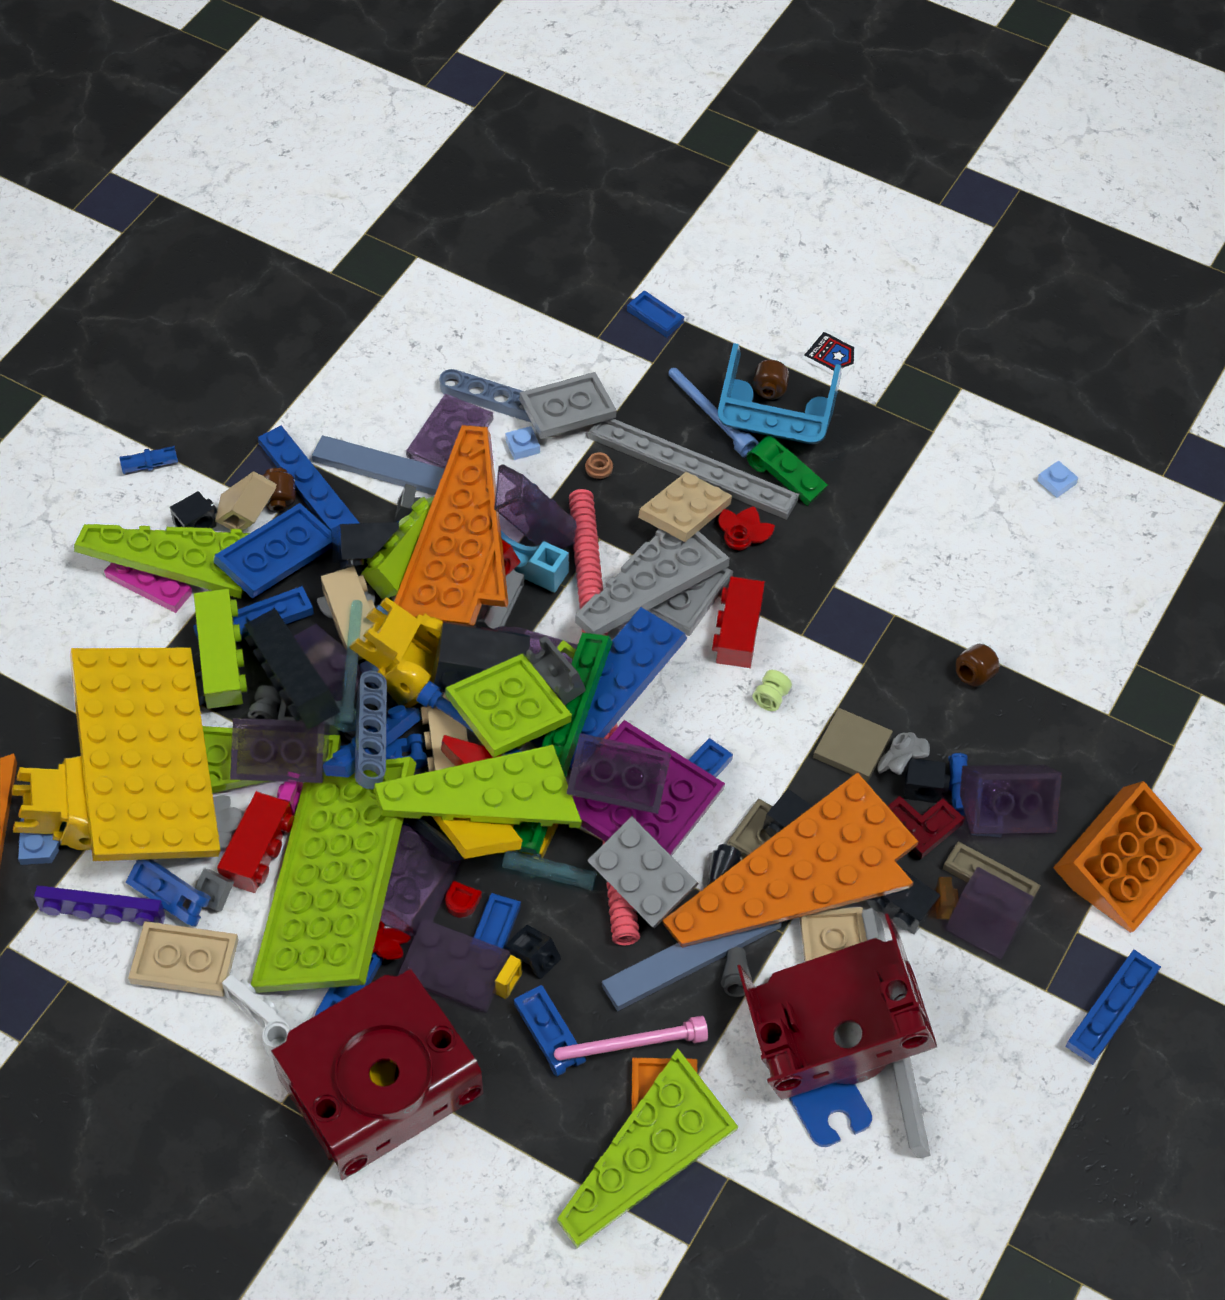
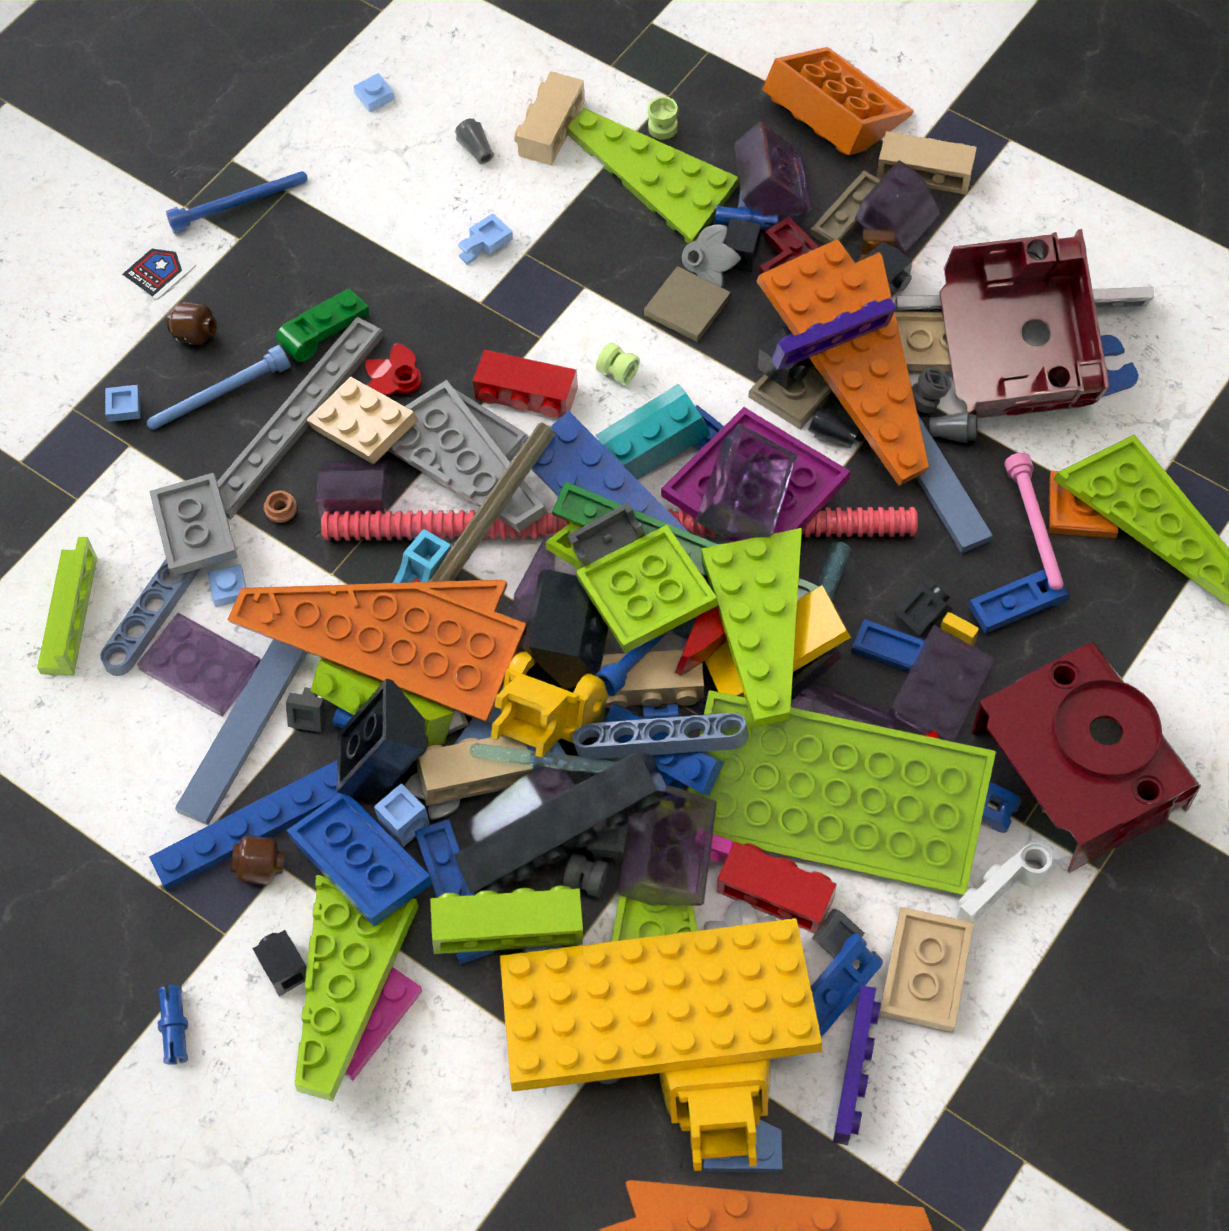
camera: 80 degrees left, 5 degrees up
tan slope [215,471,277,531] -> none
red tile [445,881,482,918] -> none
clear purple slope [494,464,577,549] -> none
light grey plate [587,816,699,928] -> none
blue tile [627,290,684,337] -> none
dark azure windscreen [718,343,842,444] -> none
reddish brown head [956,644,1000,687] -> none
blue plate [1066,949,1161,1065] -> none
none -> lime fence [37,537,97,675]
none -> light blue plate [105,385,141,422]
none -> blue piece [165,171,308,234]
none -> clear purple slope [315,460,391,519]
none -> light blue brick [374,783,430,847]
none -> dark tan axle [428,422,555,582]
none -> dark grey cone [455,118,494,164]
none -> light blue plate [458,213,513,264]
none -> tan brick [514,71,585,166]
none -> lime wing [568,107,739,244]
none -> teal slope [596,383,711,480]
none -> yellowish green wheel [648,96,678,140]
none -> dark purple plate [771,298,896,370]
none -> tan brick [877,131,977,195]
none -> dark grey wheel [912,367,951,413]

